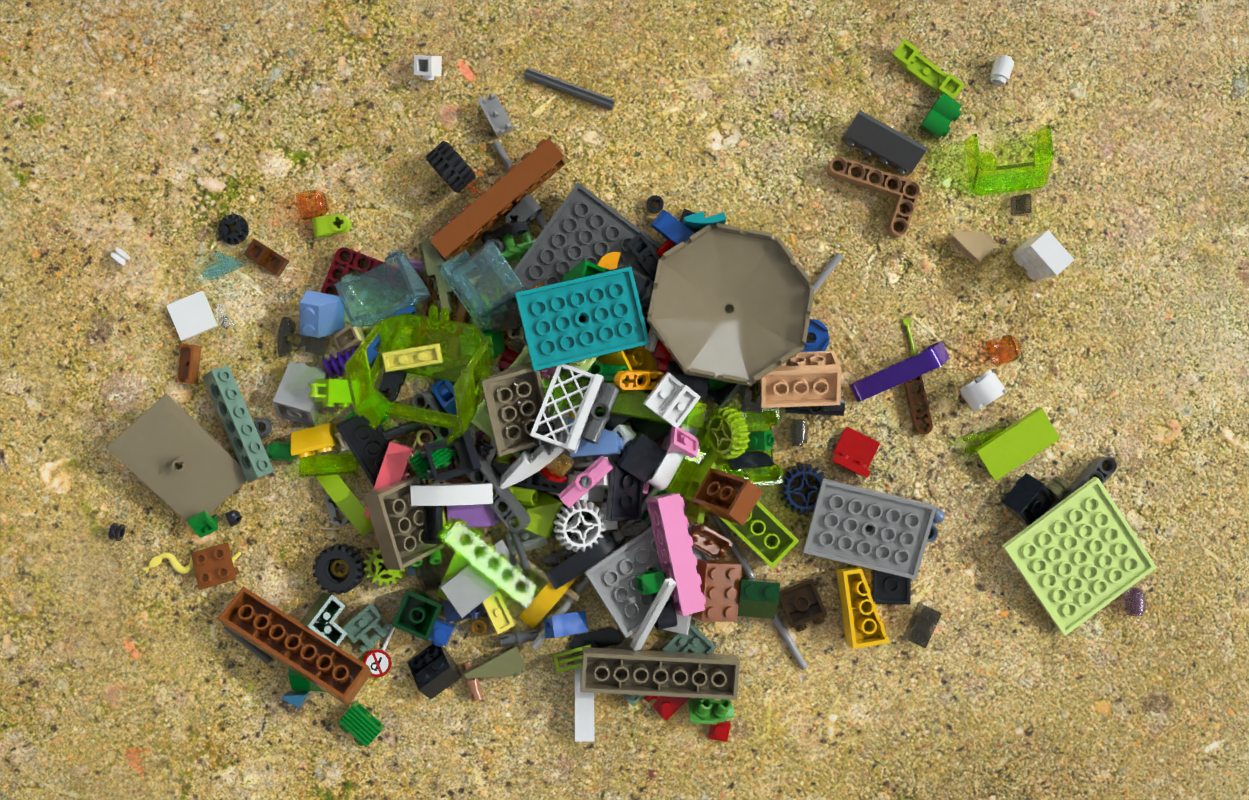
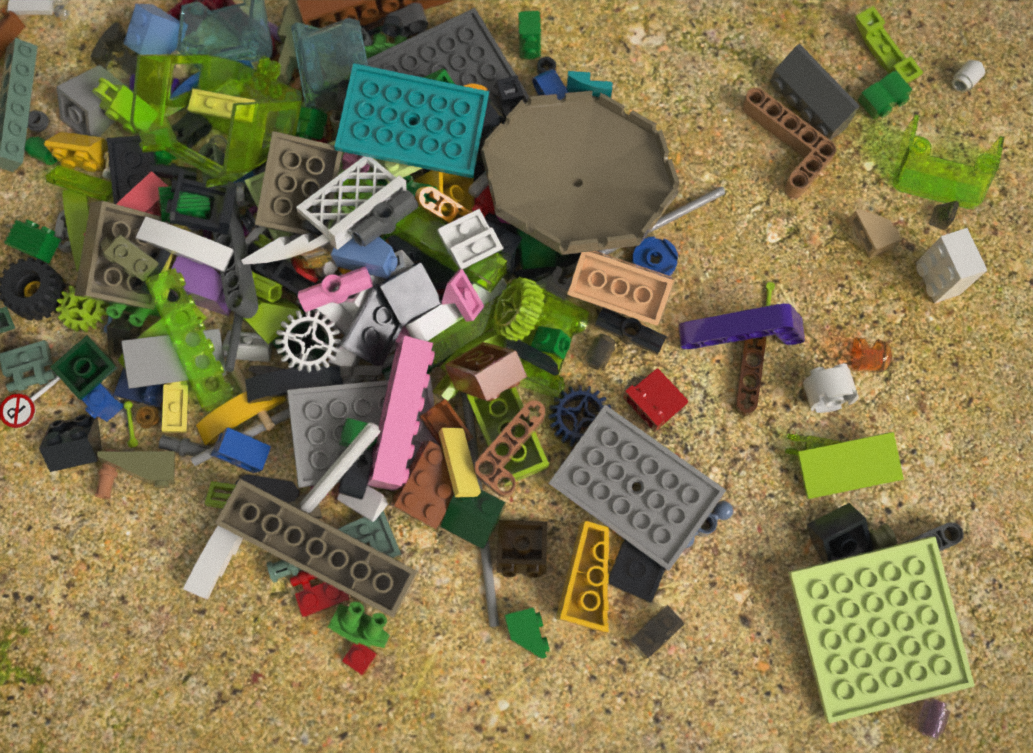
camera: 20 degrees right, 15 degrees down
none -> green brick [4,219,61,264]
none -> olive bracket [100,234,158,281]
none -> lime hinge [123,401,138,448]
none -> light yellow tile [439,428,481,497]
none -> nougat beam [475,400,545,498]
none -> green slope [505,607,550,659]
none -> green brick [518,11,541,60]

